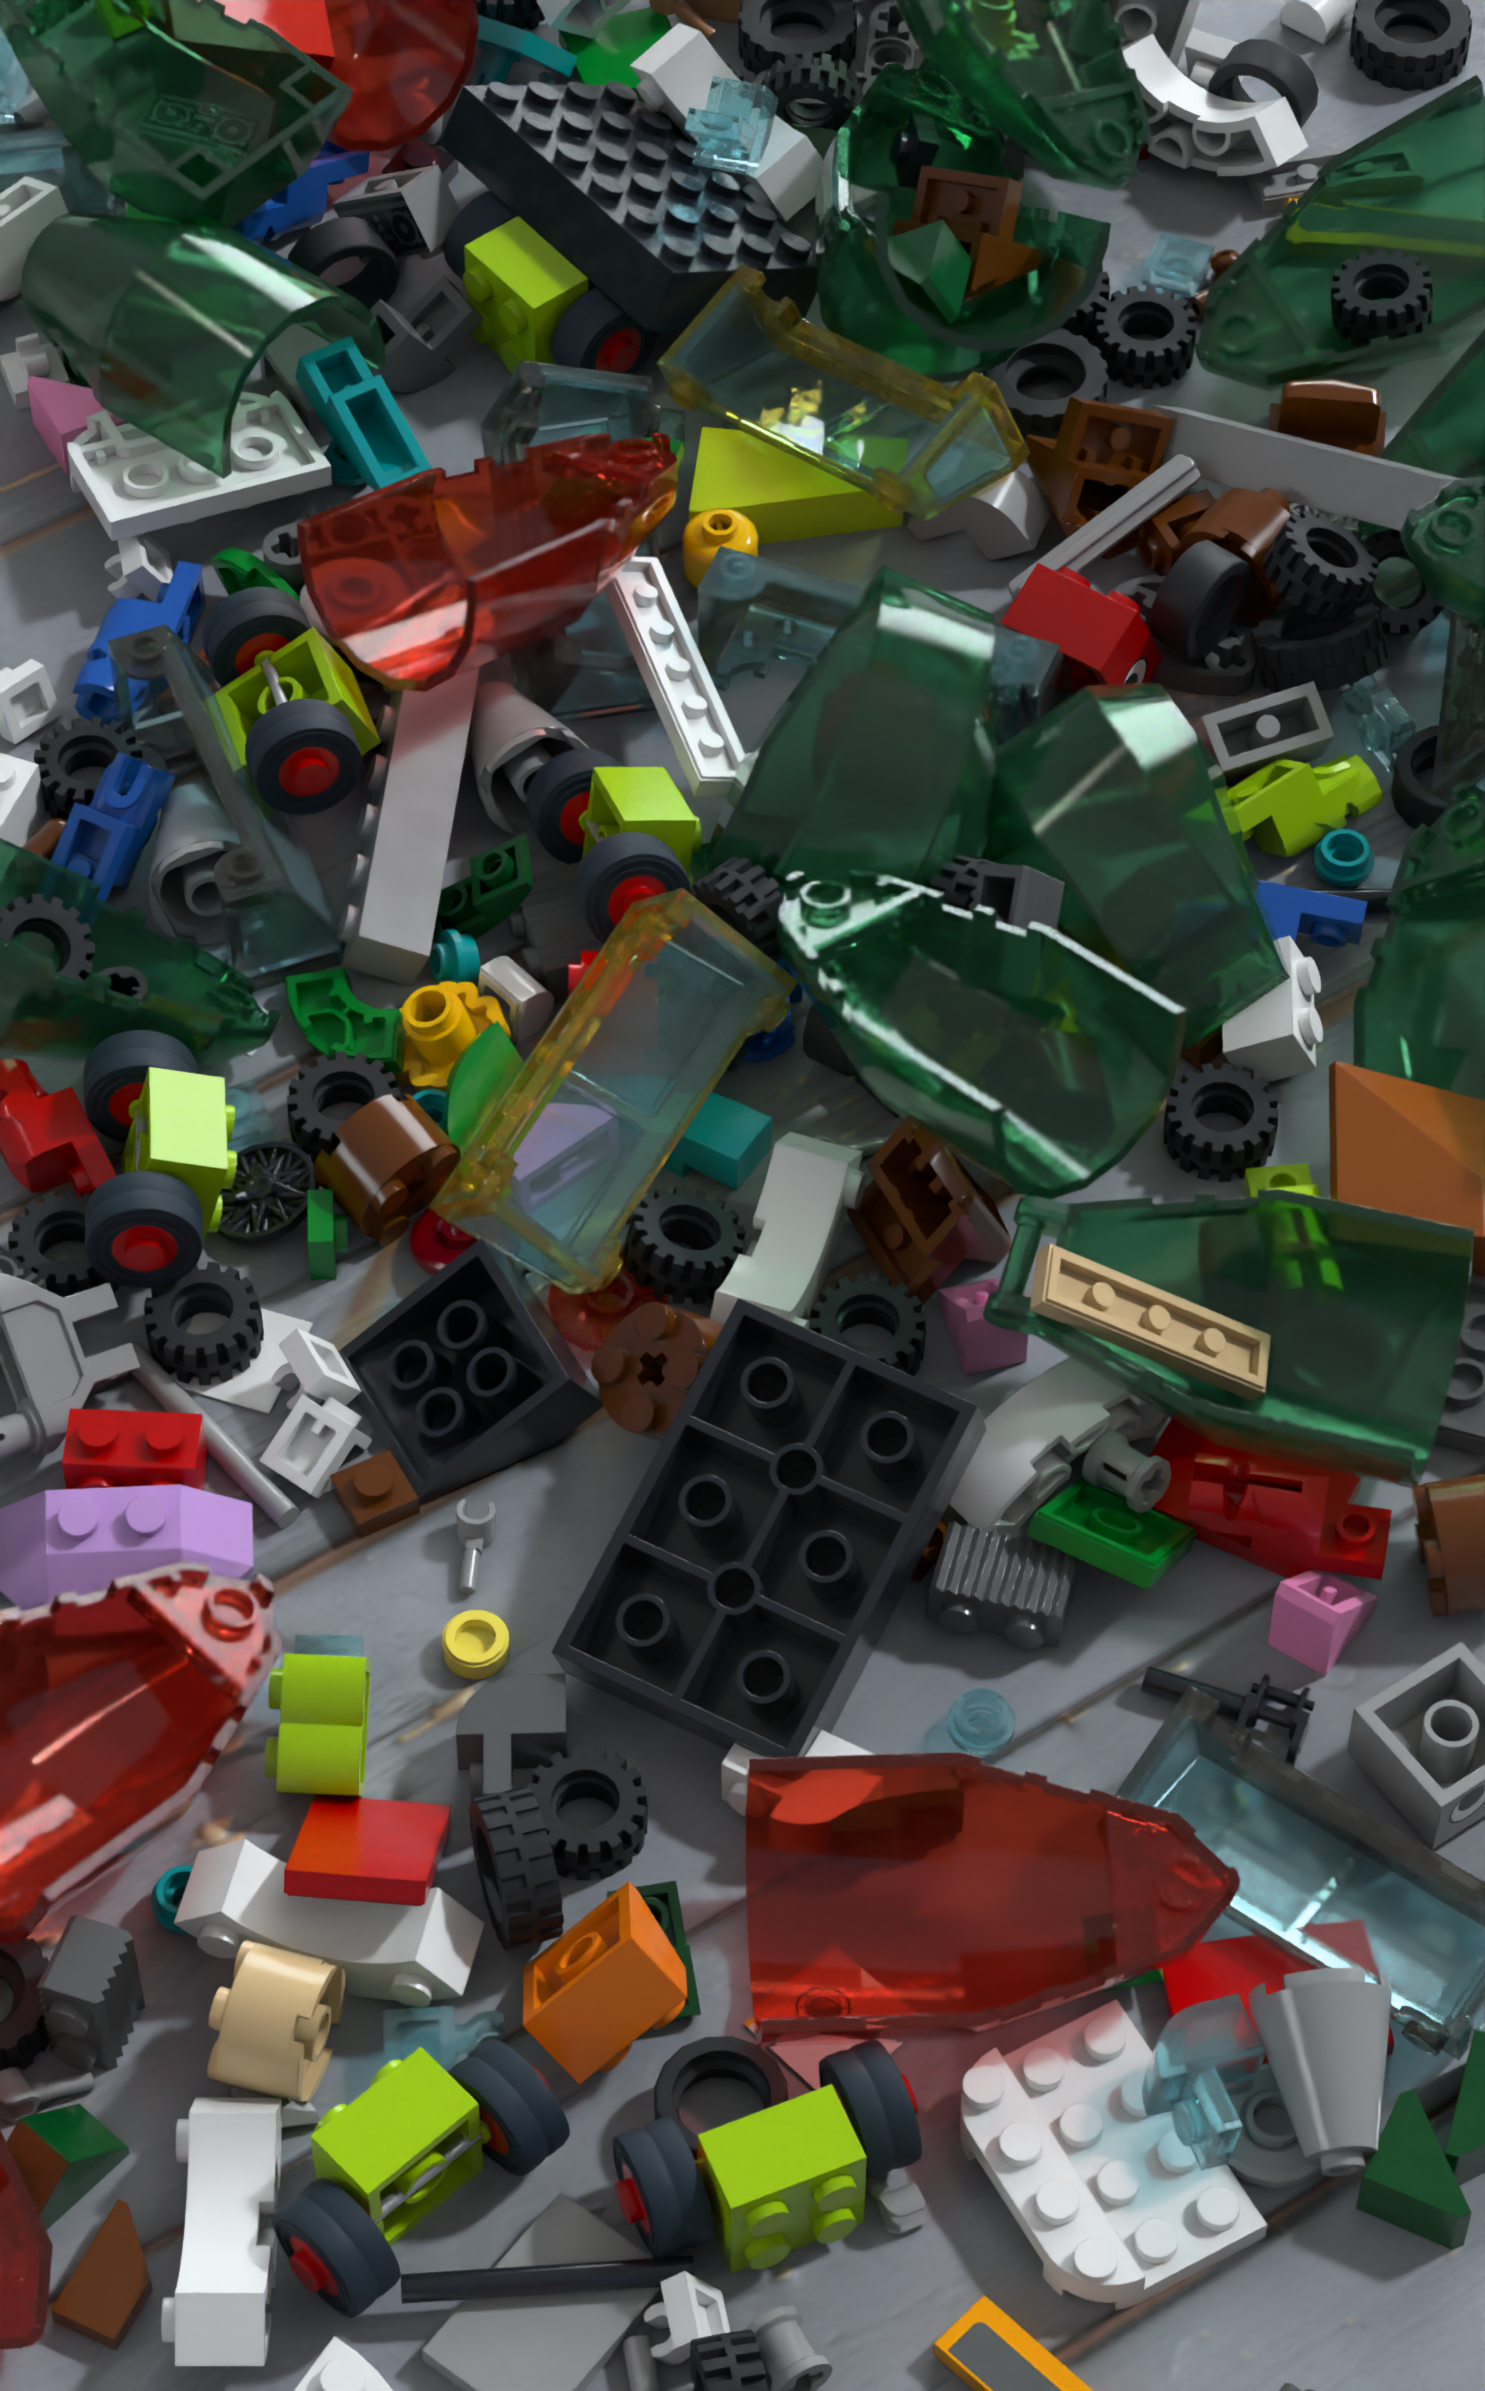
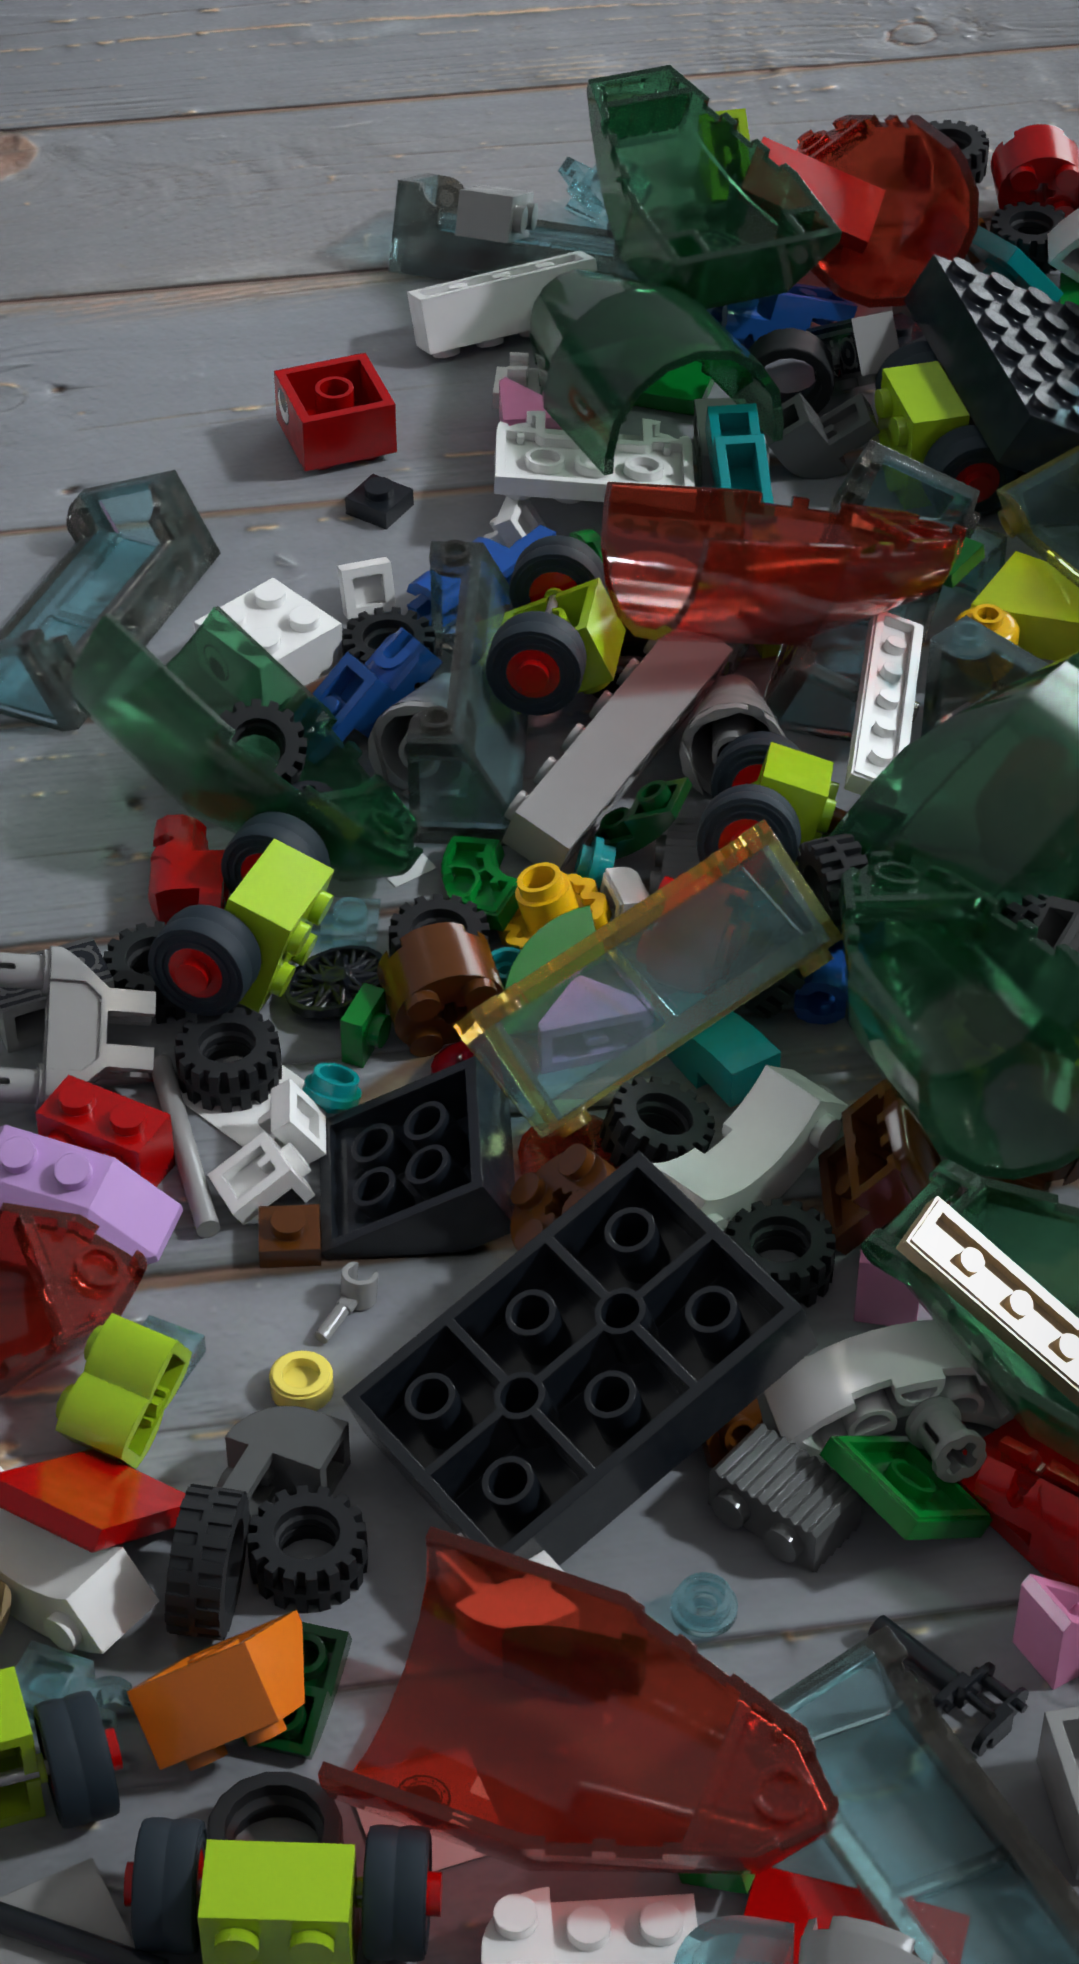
camera: 25 degrees right, 10 degrees down
none -> teal plate [302,1063,362,1114]

